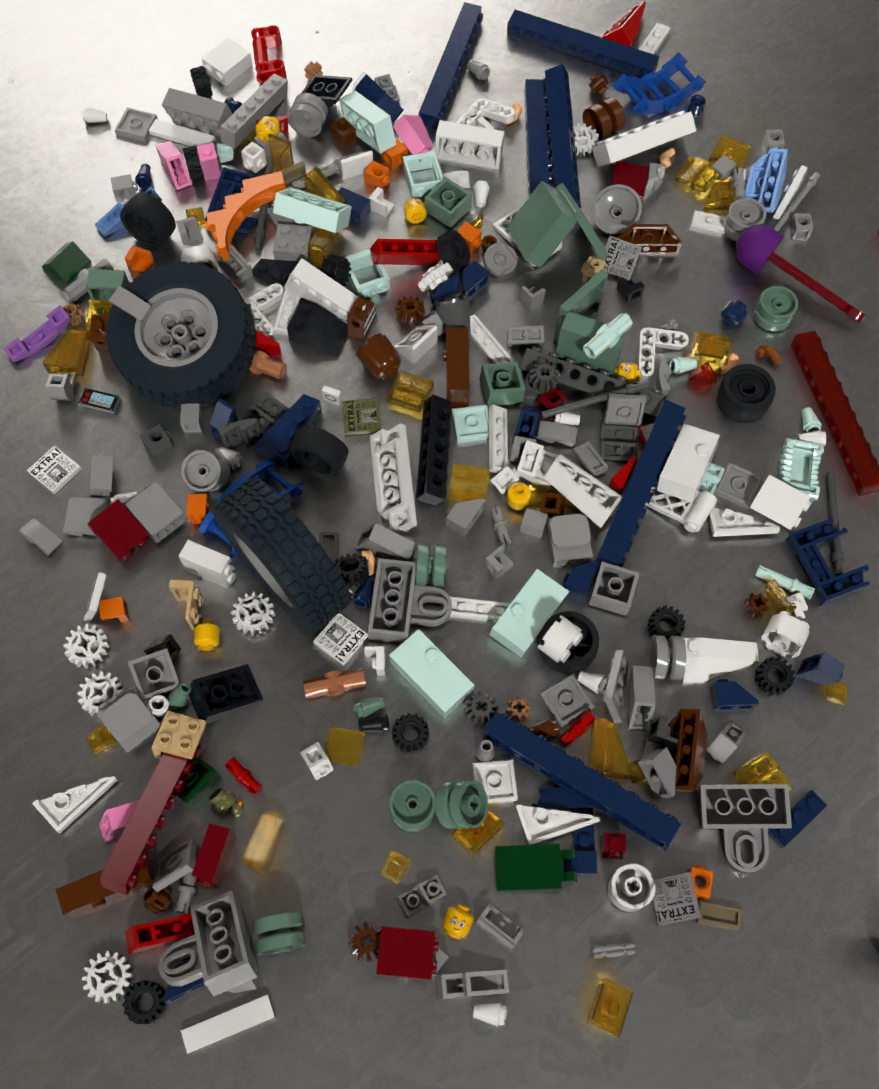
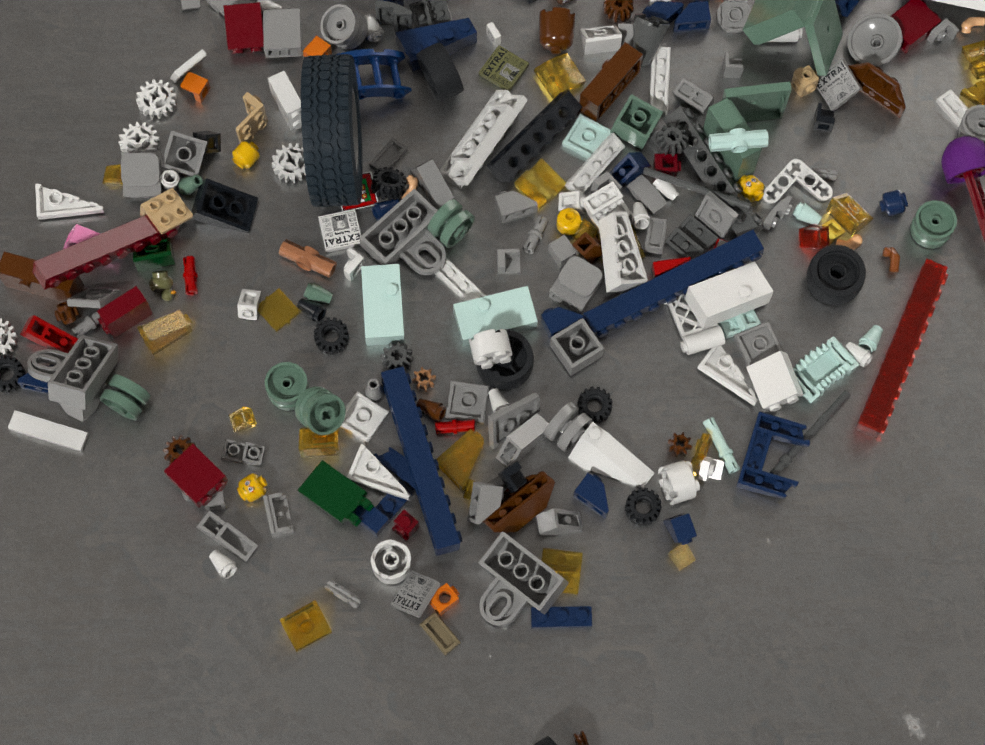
camera: 40 degrees right, 5 degrees up
none -> white cone [632,202,651,229]

